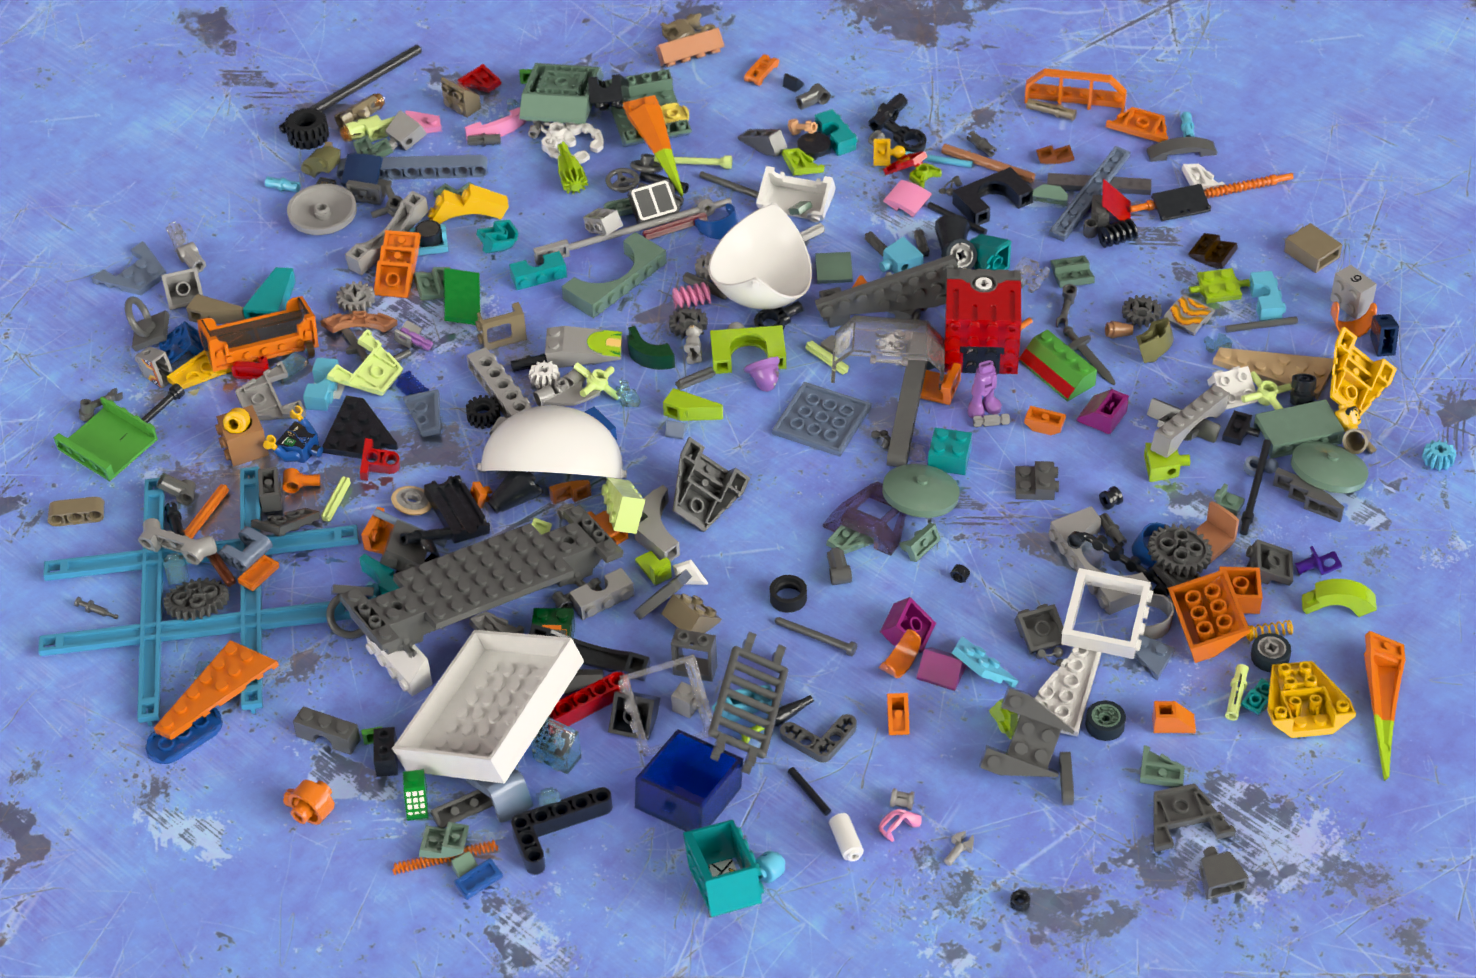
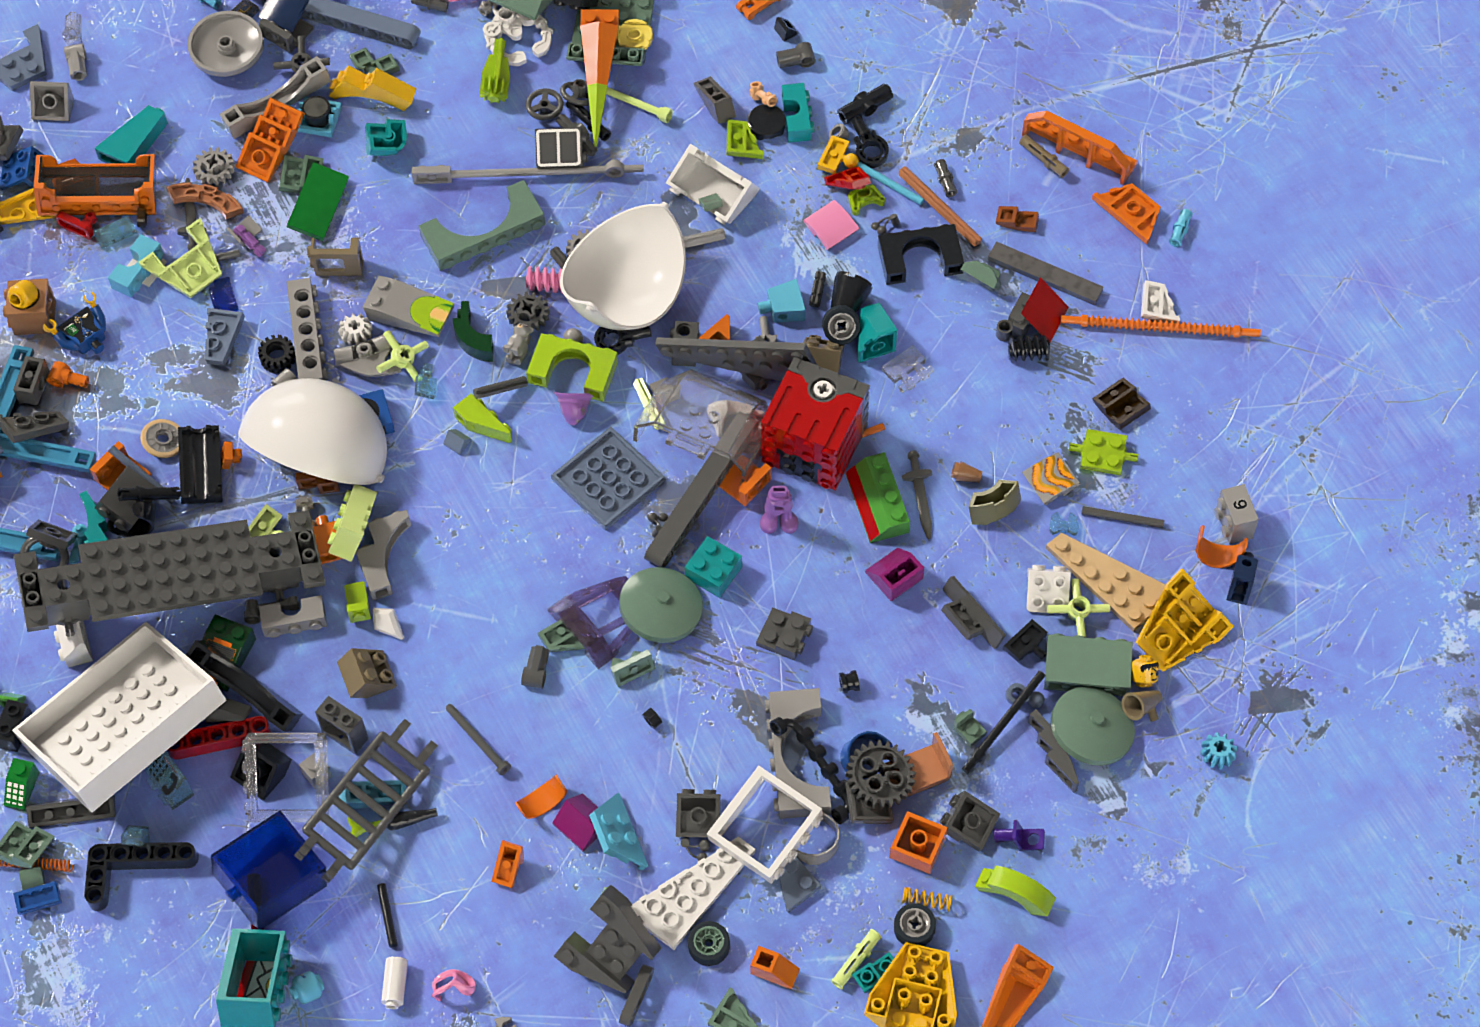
camera: 20 degrees right, 15 degrees up
dark tan slope [186,294,245,324] -> none
light grey wing [235,361,306,421] -> none
yellowish green axle [321,476,351,522] -> none
black wing [322,396,398,461] -> none
red tile [360,438,400,481] -> none
sand blue piece [466,769,533,823] -> none
light grey wing [469,611,524,634] -> none
black cone [487,471,543,514] -> none
teal arch [509,251,567,290] -> none
black pin [510,353,548,372] -> none
light grey brick [583,208,623,235] -> none
sand green plate [603,198,633,216] -> none
dark grey beam [633,569,692,620] -> none
axle [642,212,708,240] -> none
dark grey wedge [672,437,750,532] -> none
blue piece [695,203,738,239] -> none
dark grey bar [699,171,759,198] -> none
black tyre [770,575,807,613] -> none
dark grey beam [780,714,857,762] -> none
sand green slope [815,252,853,284] -> none
dark grey axle [865,231,887,257] -> none
magenta slope [880,597,936,653] -> none
light grey bush [890,788,915,811] -> none
black bar [927,202,988,235] -> none
light grey axle [973,413,1010,427] -> none
orange slope [1024,406,1066,435] -> none
sand blue tile [1049,146,1131,242] -> none
sand green slope [1050,255,1095,288] -> none
dark grey brick [1056,284,1077,327] -> none
dark grey axle [1099,513,1127,547] -> none
dark grey gear [1122,295,1162,328] -> none
lime torso [1144,443,1190,482] -> none
dark grey slope [1147,137,1217,162] -> none
light grey arch [1150,385,1230,458] -> none
black door [1151,184,1211,222] -> none
orange slope [1168,569,1250,663] -> none
medium azure arch [1249,271,1286,321] -> none
dark tan brick [1284,223,1342,273] -> none
black wheel [1290,374,1317,406] -> none

